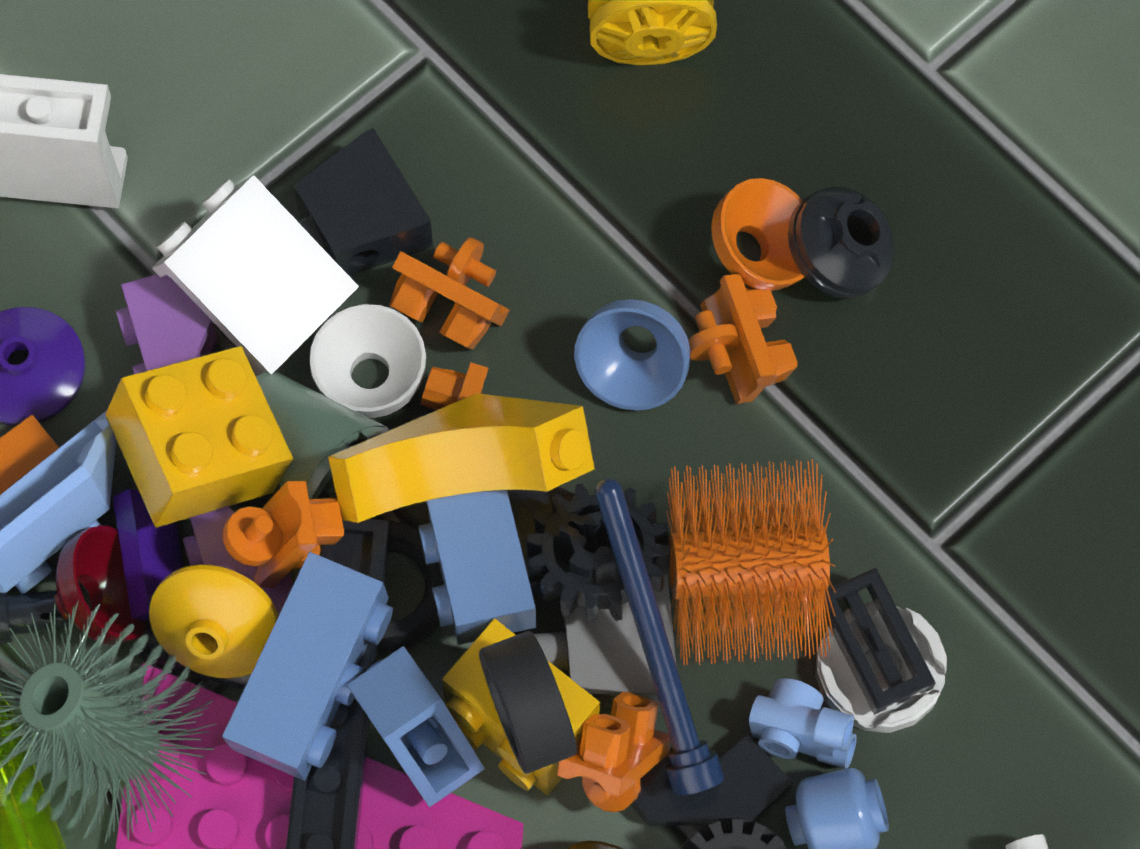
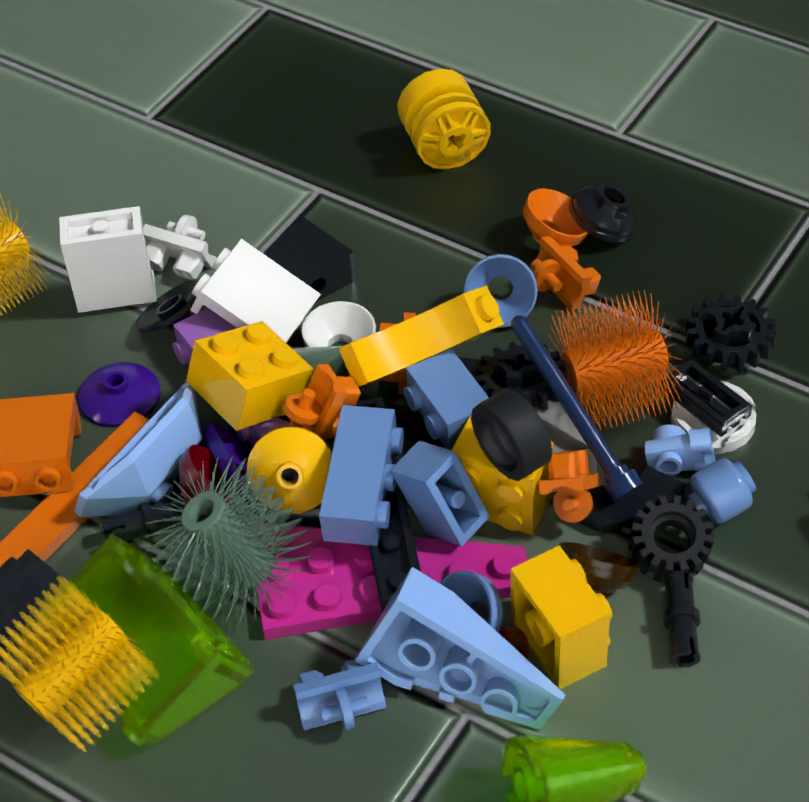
camera: 10 degrees left, 20 degrees down
orange hips [389,237,510,350] -> none
none -> black dish [136,279,199,333]
none -> white hips [143,214,217,280]
none -> black gear [685,294,777,372]

